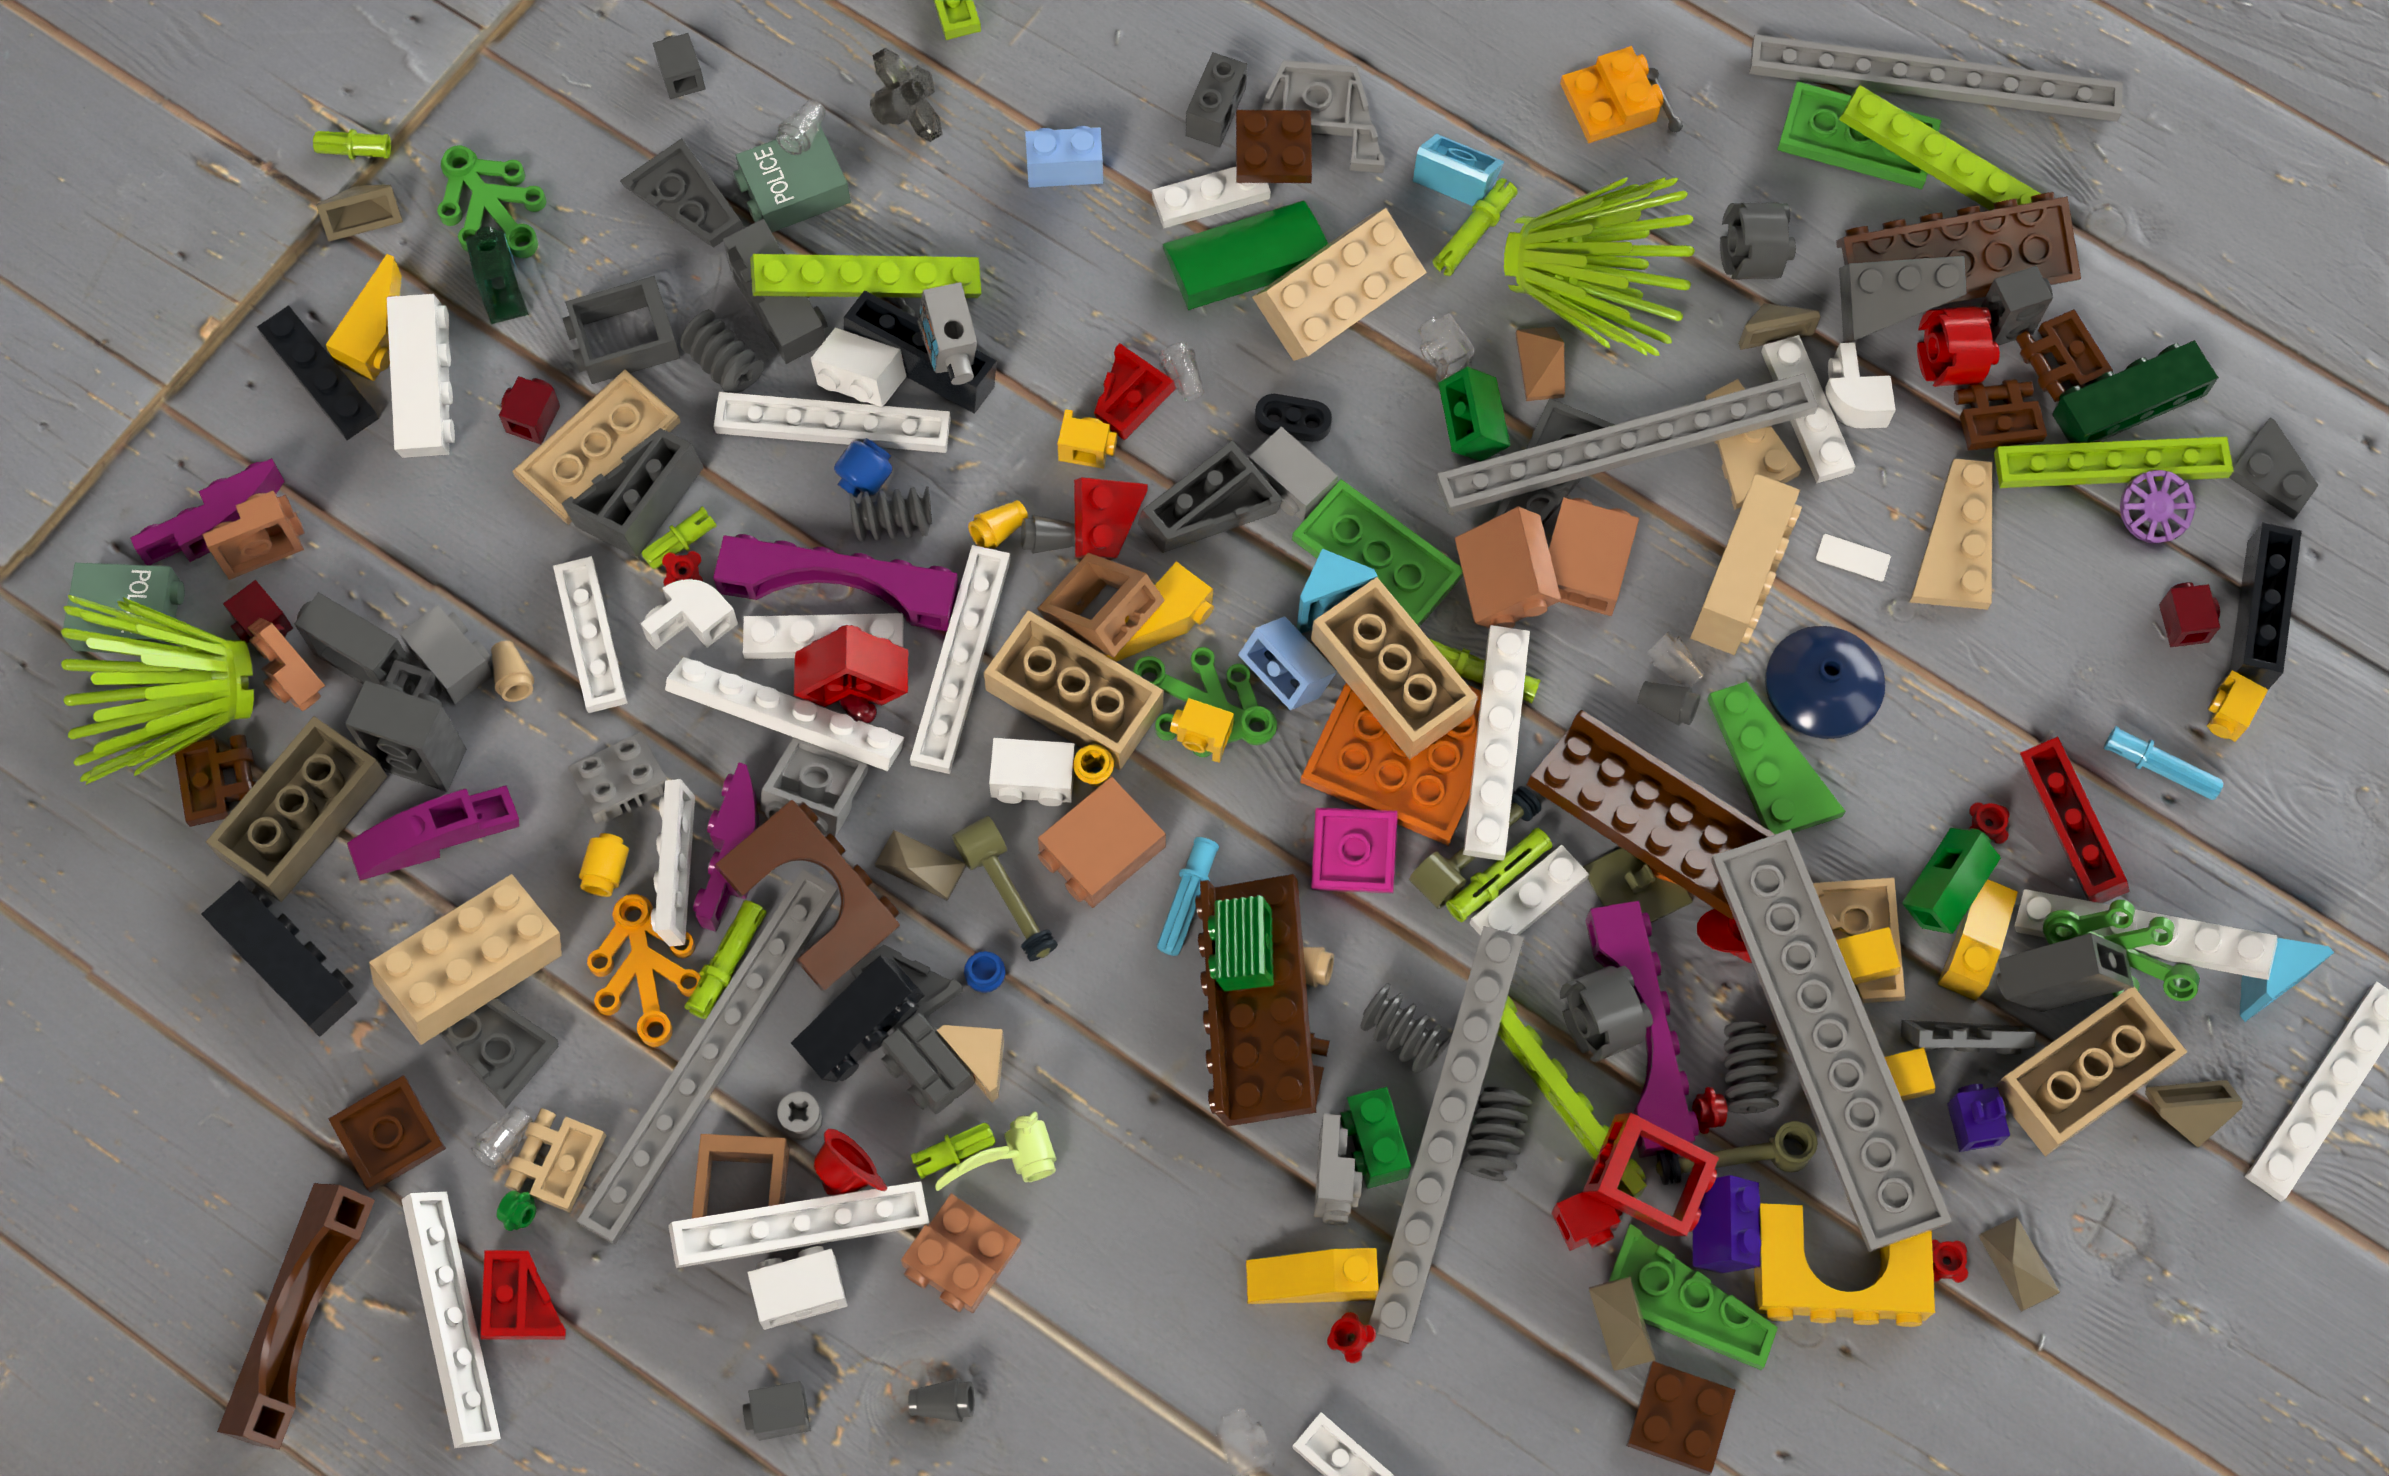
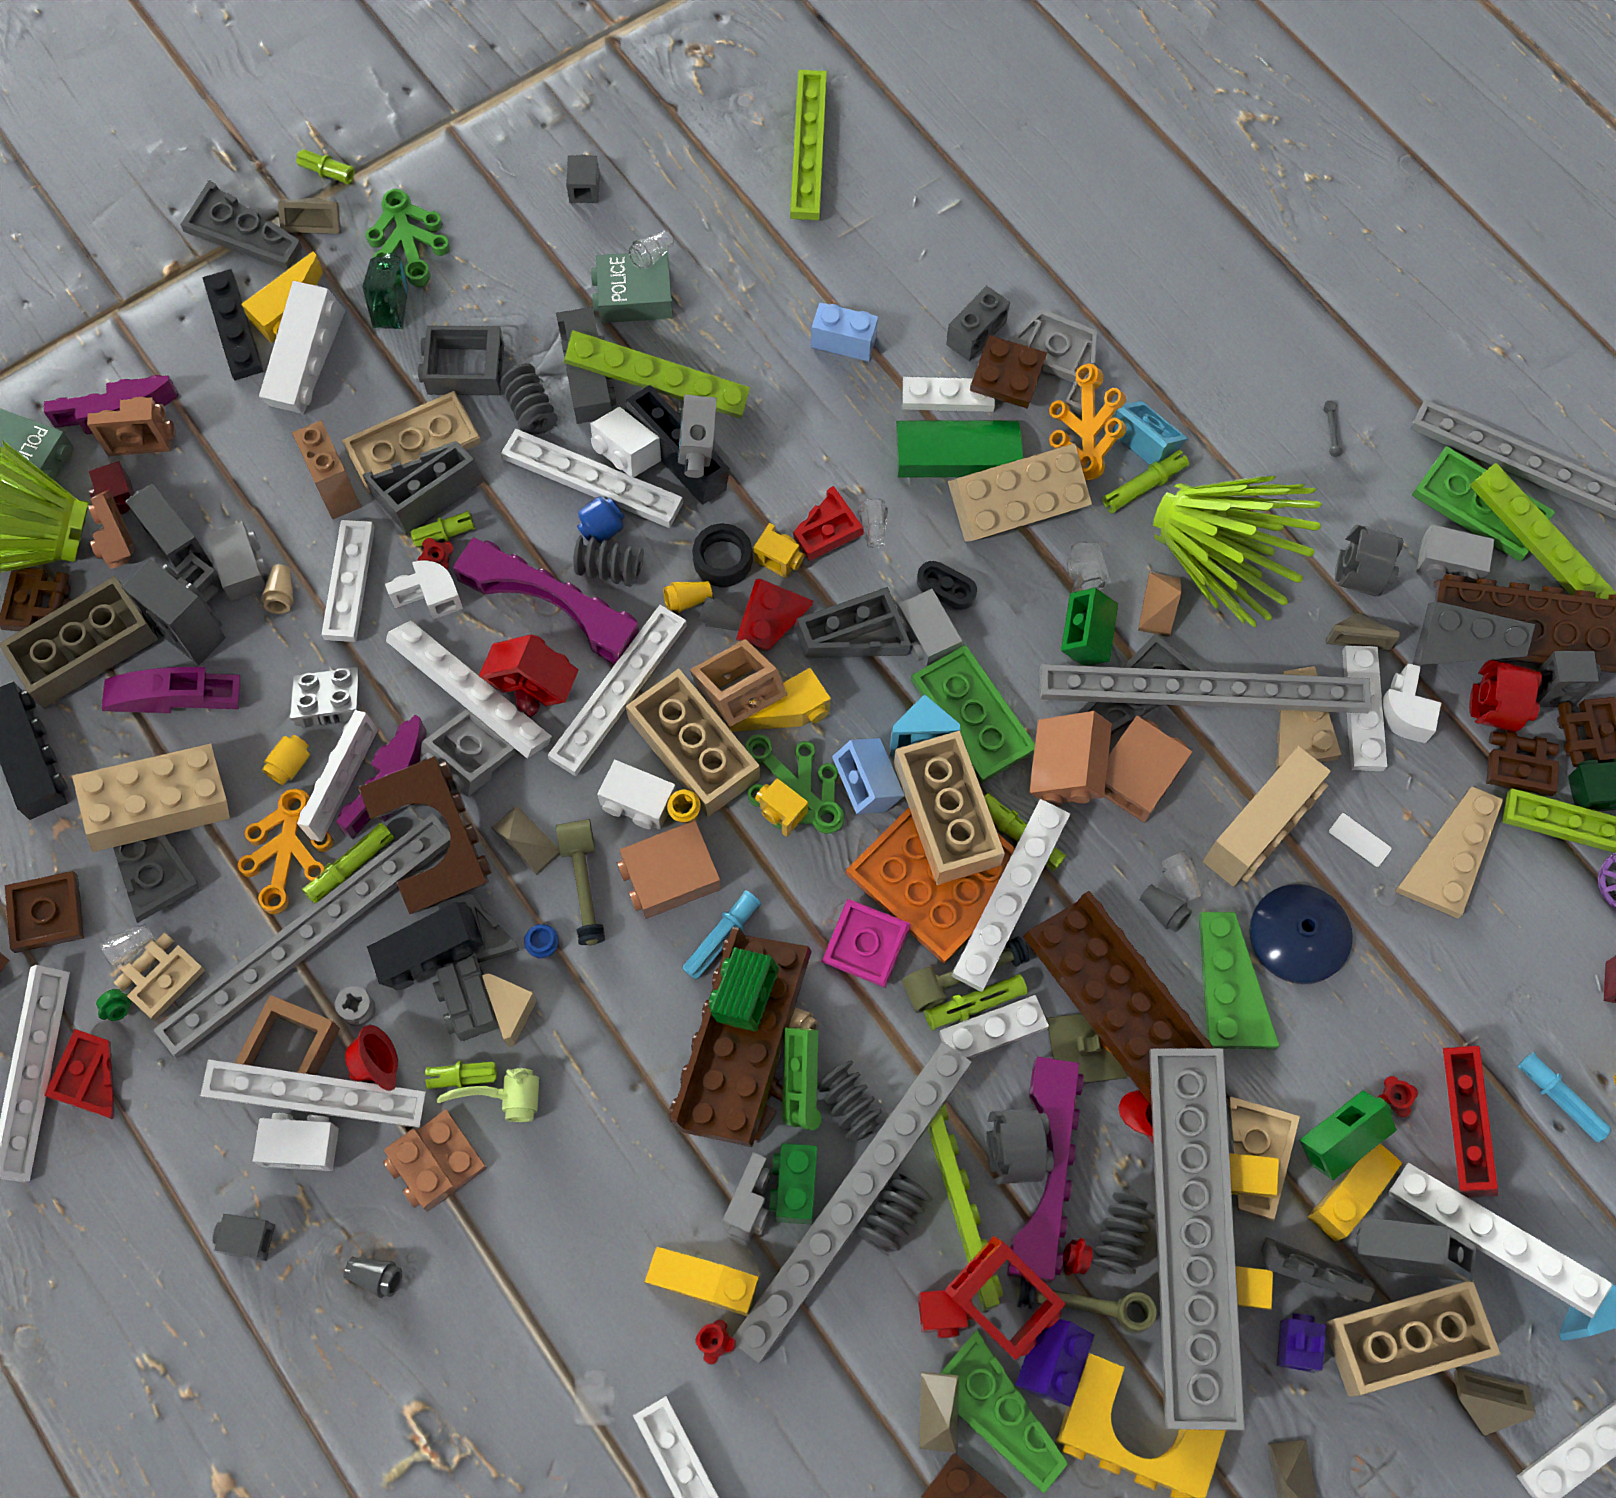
camera: 20 degrees right, 0 degrees up
dark red brick [499,376,560,445] -> none
dark grey wing [620,138,745,248] -> none
white plate [743,613,904,659] -> none
clear smoke plant [870,48,943,142] -> none
light orange plate [1560,46,1663,144] -> none
red plate [1932,1239,1968,1283] -> none
bright green plant [2043,900,2200,1001] -> none
none -> dark grey wing [180,180,302,270]
none -> medium nougat window [292,420,361,520]
none -> black tyre [692,523,753,587]
none -> bright green plate [782,1027,821,1130]
none -> light orange plant [1049,363,1127,481]
none -> light grey brick [1416,525,1494,583]

